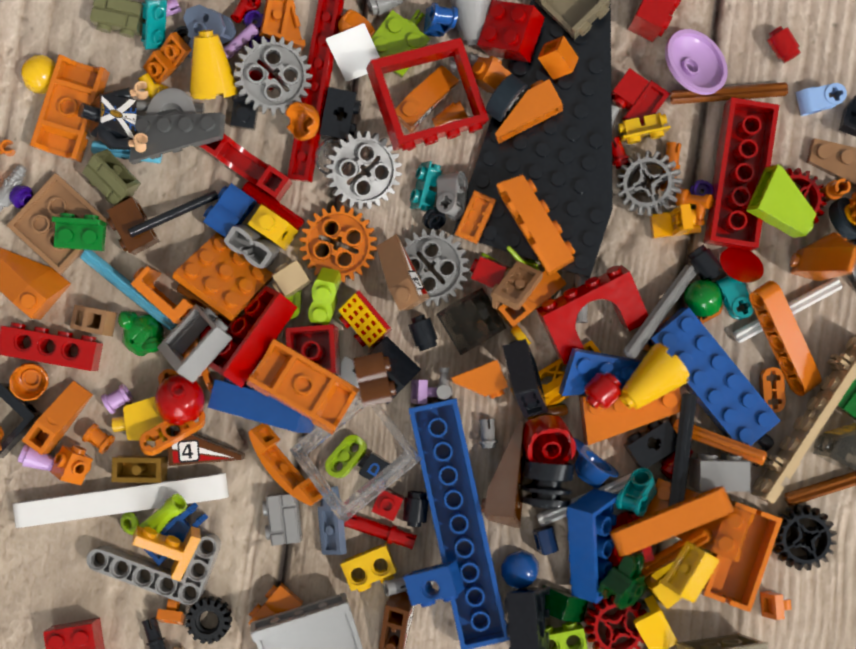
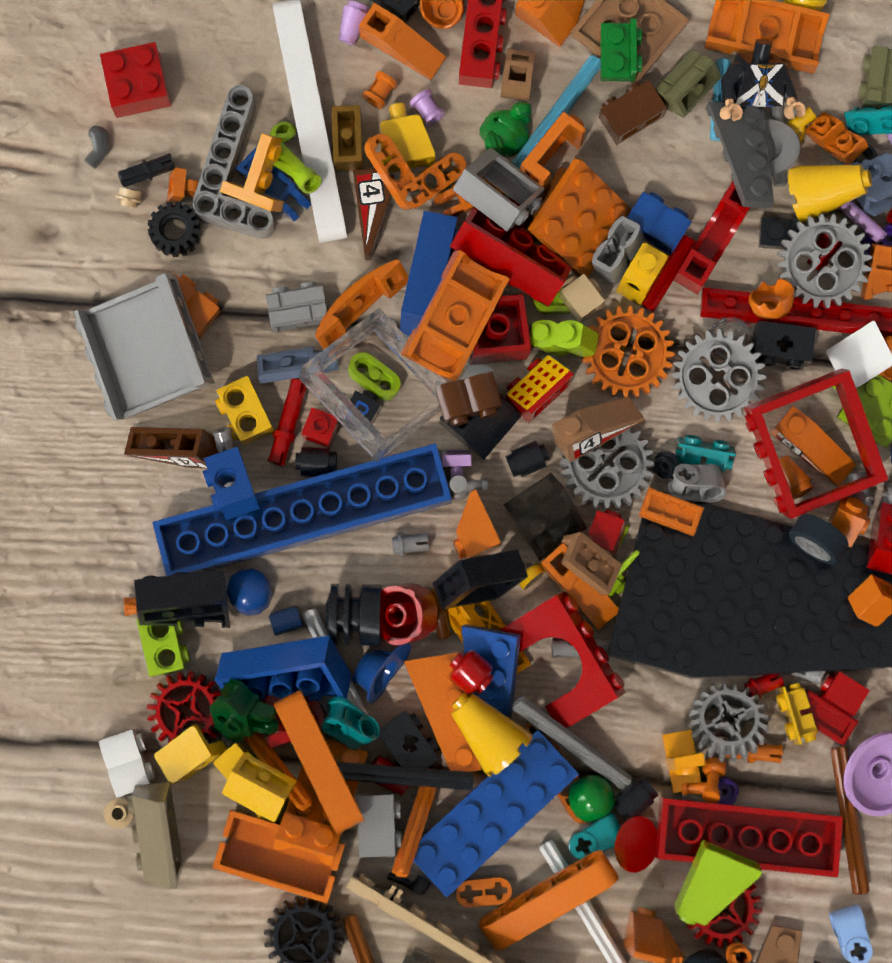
camera: 85 degrees right, 5 degrees down
orange brick [50,445,93,486] -> none
black bar [127,190,219,238] -> none
red cylinder [155,375,205,425] -> none
reddish brown wedge [481,421,526,528] -> none
orange slope [495,79,563,144] -> none
orange wedge [496,175,576,276] -> none
dark green slope [542,584,589,622] -> none
orange tile [760,591,792,620] -> none

